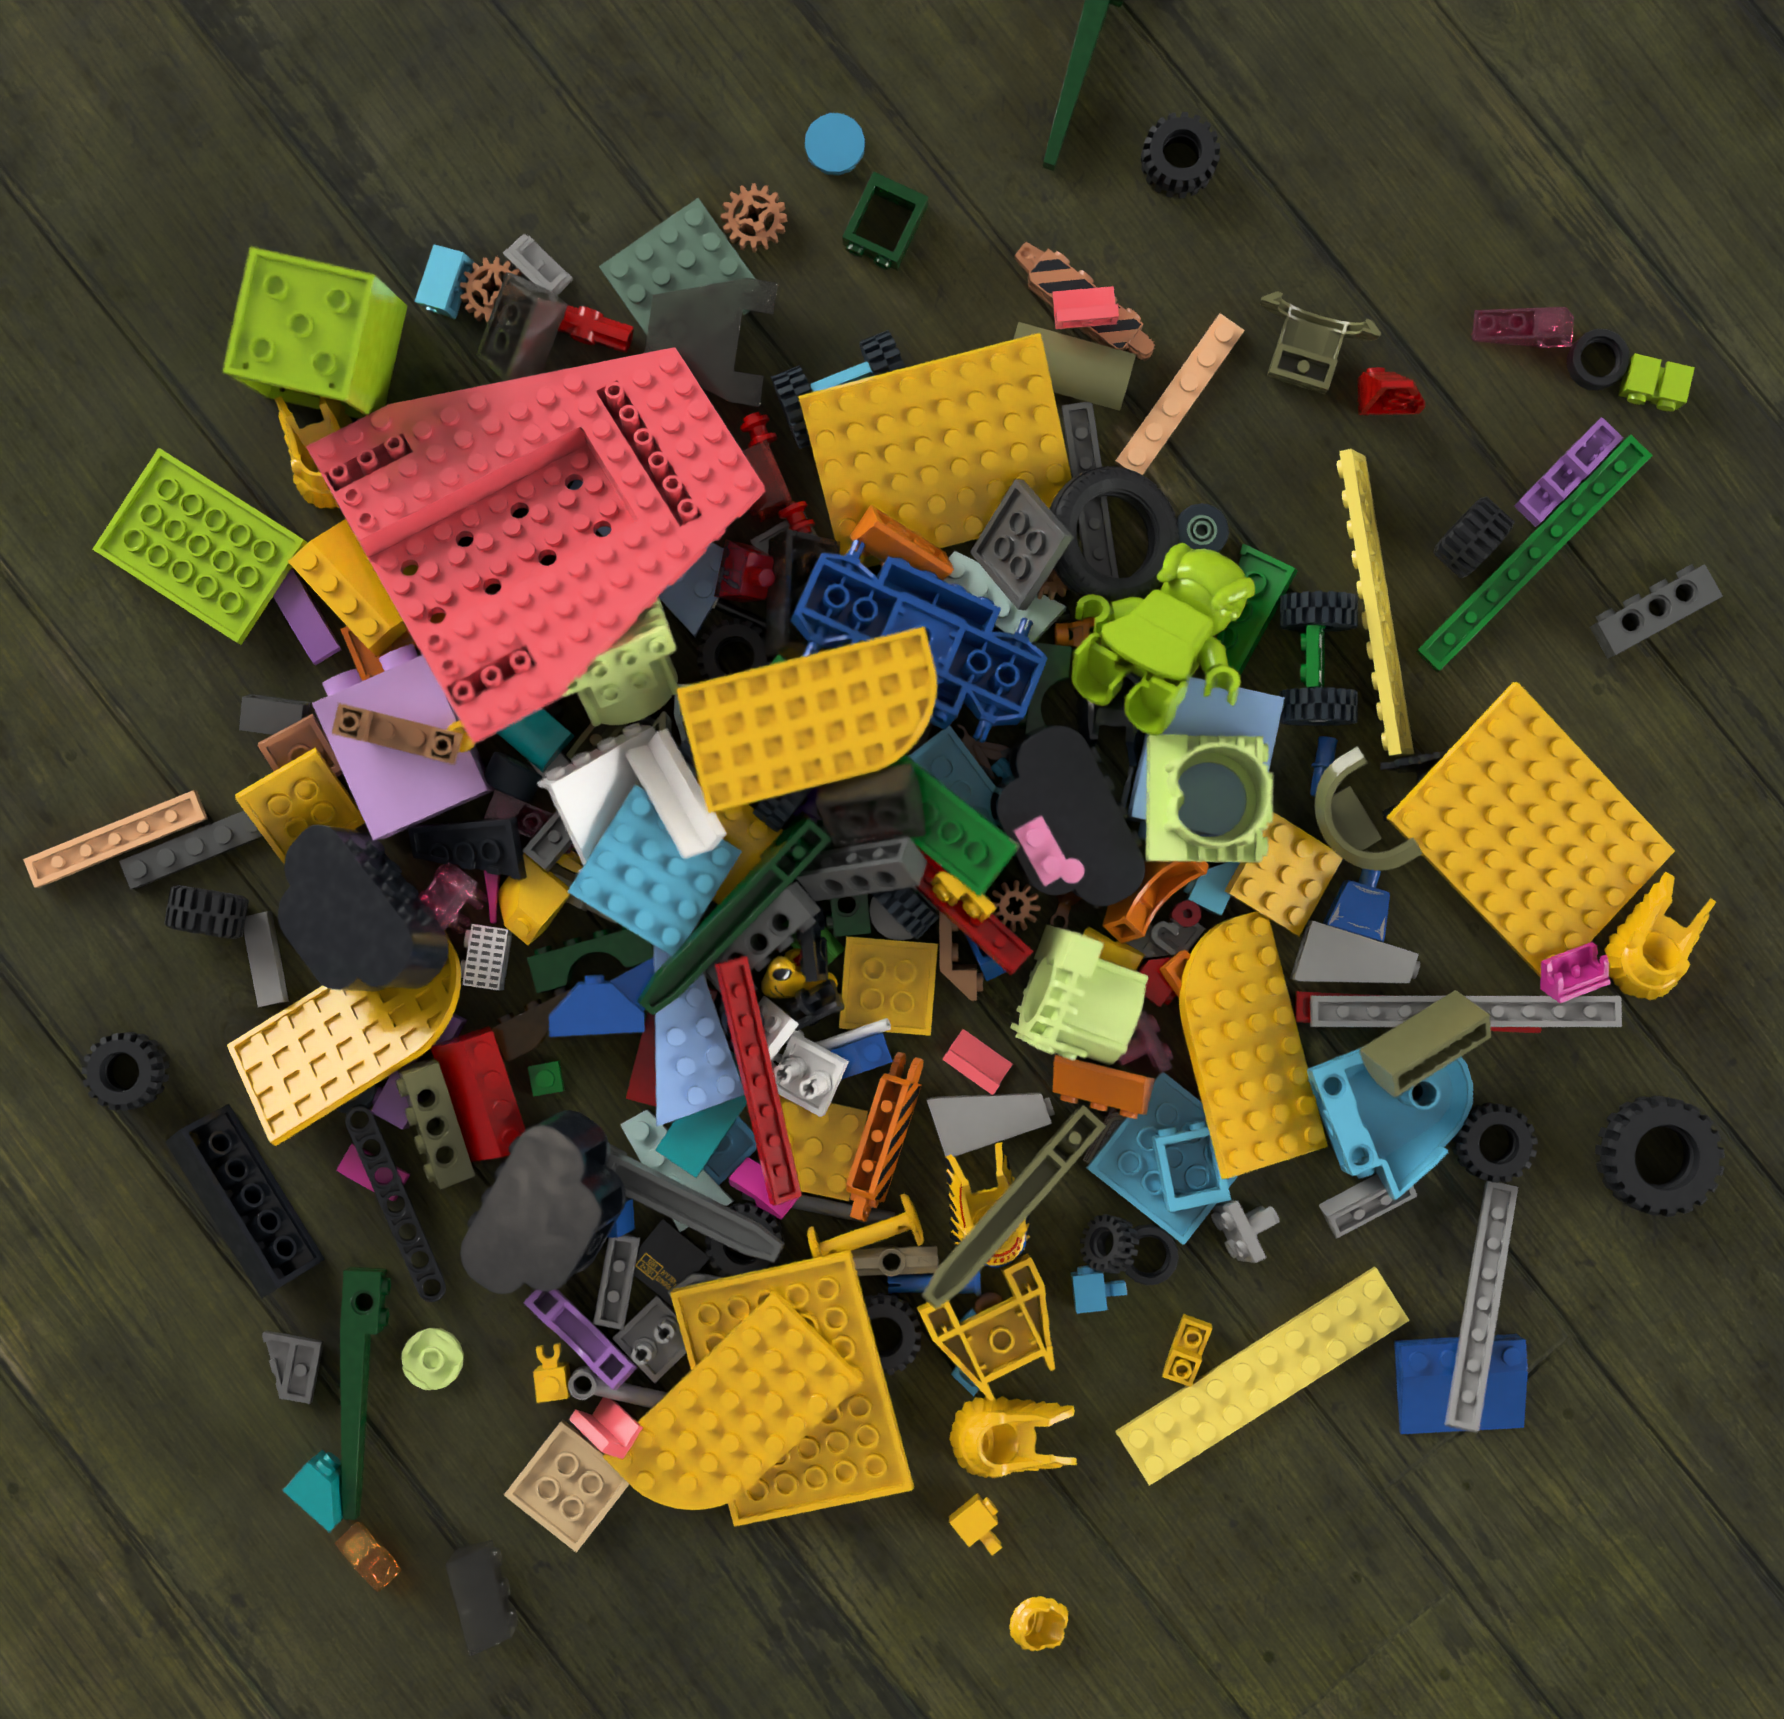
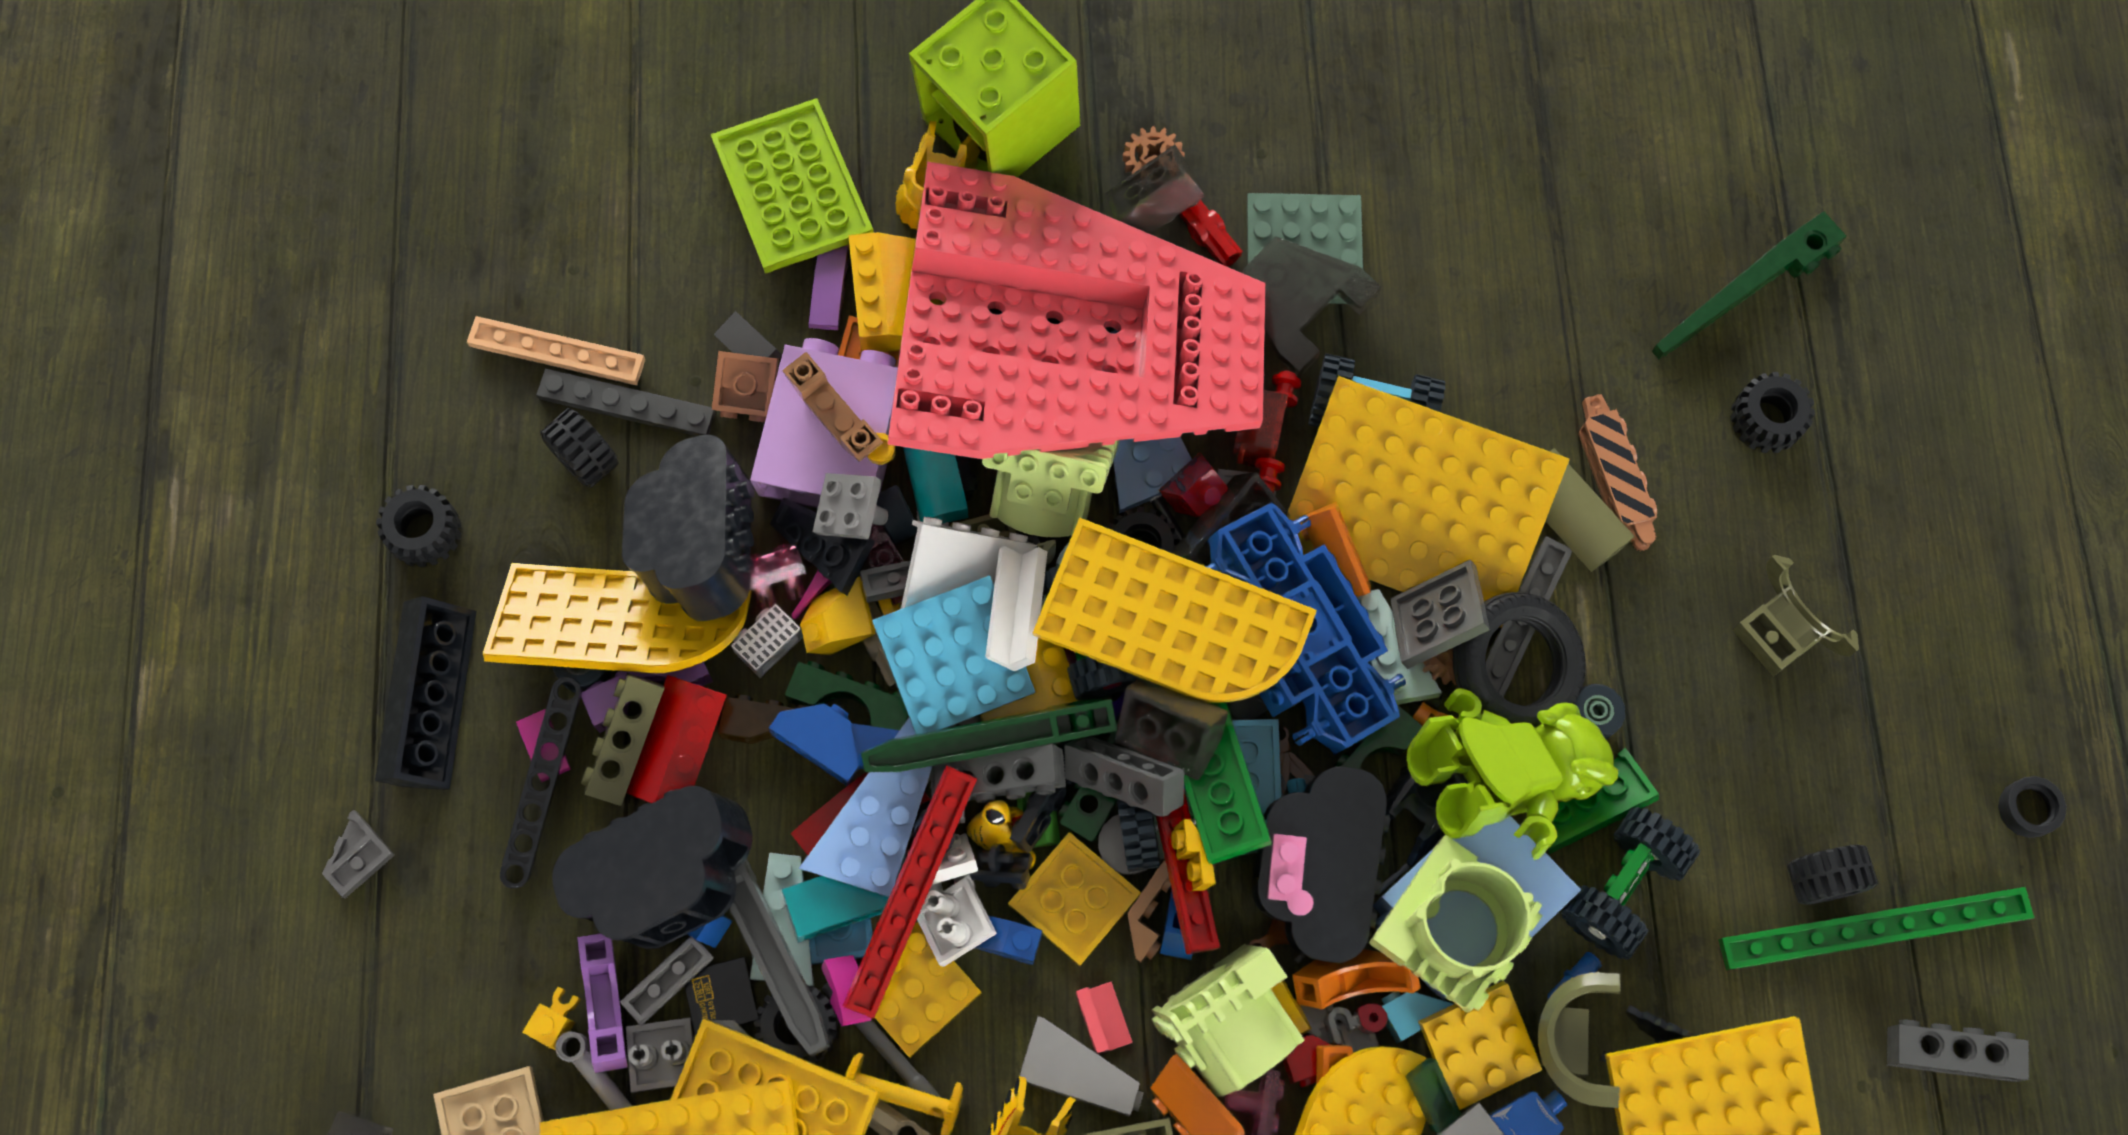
camera: 25 degrees right, 15 degrees down
yellow plate [235,747,365,864] -> none
light grey slope [244,911,289,1007] -> none
teal slope [283,1450,343,1532] -> none
clear orange slope [335,1522,402,1592] -> none
dark green piece [340,1267,391,1520] -> none
yellowish green tile [401,1328,464,1390] -> none
medium azure hinge [415,244,474,319] -> none
light grey hinge [503,234,573,300] -> none
green plate [528,1061,565,1097] -> none
coral panel [569,1397,643,1459] -> none
nougat gear [721,183,787,252] -> none
dark azure tile [805,113,865,175] -> none
white piece [815,1018,891,1051] -> none
dark green window [842,171,928,271] -> none
orange hinge [846,1052,924,1222] -> none
nougat gear [992,880,1041,932] -> none
coral panel [1052,286,1119,329] -> none
light nougat plate [1115,313,1245,475] -> none
light yellow plate [1337,449,1414,757] -> none
red wedge [1358,367,1425,415] -> none
clear pink slope [1472,307,1574,347] -> none
medium lavender slope [1514,417,1623,527] -> none
lime piece [1618,353,1695,411] -> none
none -> light grey plate [813,473,888,539]
none -> clear green tile [1406,1058,1462,1133]

